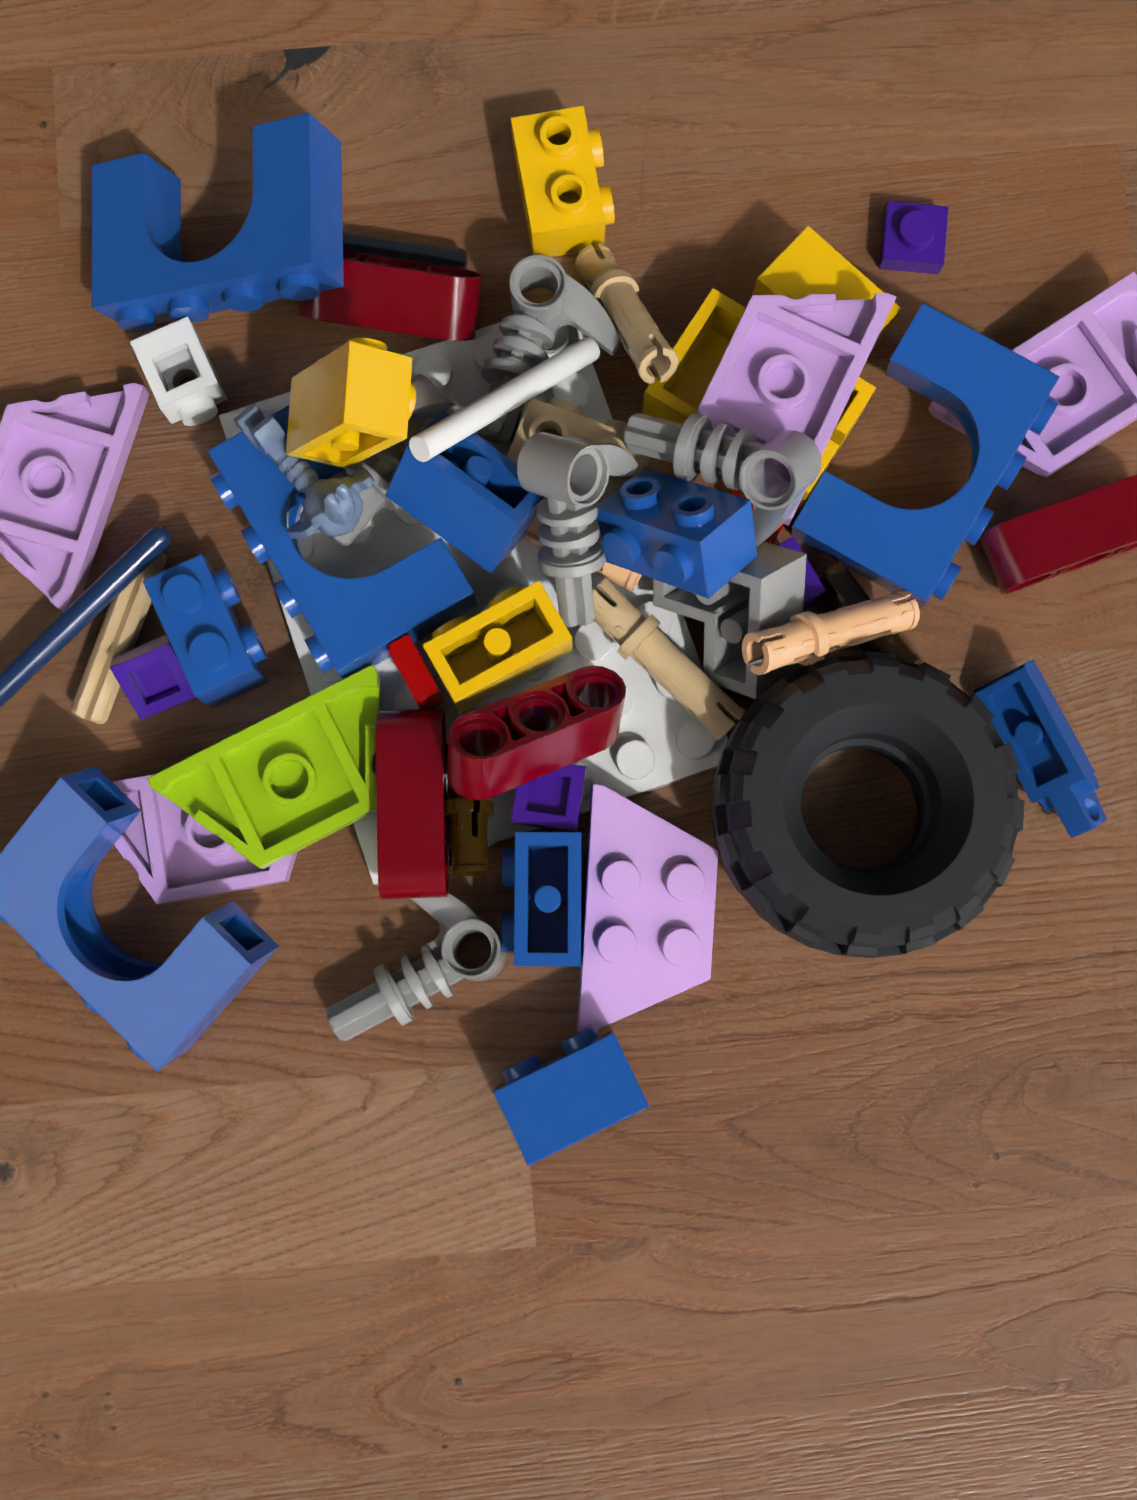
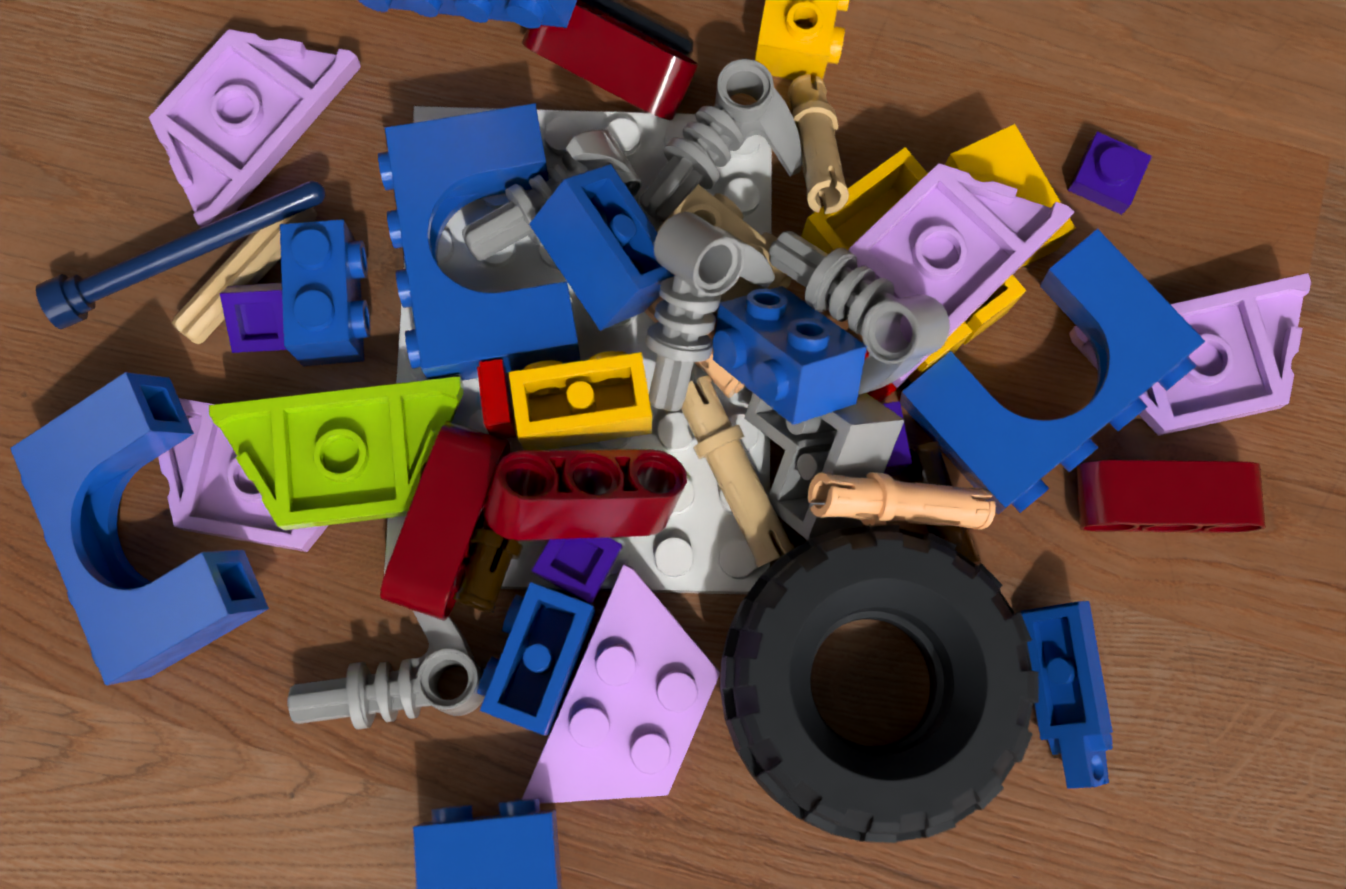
camera: 15 degrees right, 5 degrees down
white brick [130,316,228,426] -> none
sand blue piece [234,403,374,539] -> none
yellow brick [286,338,416,468] -> none
white bar [409,337,600,462] -> none

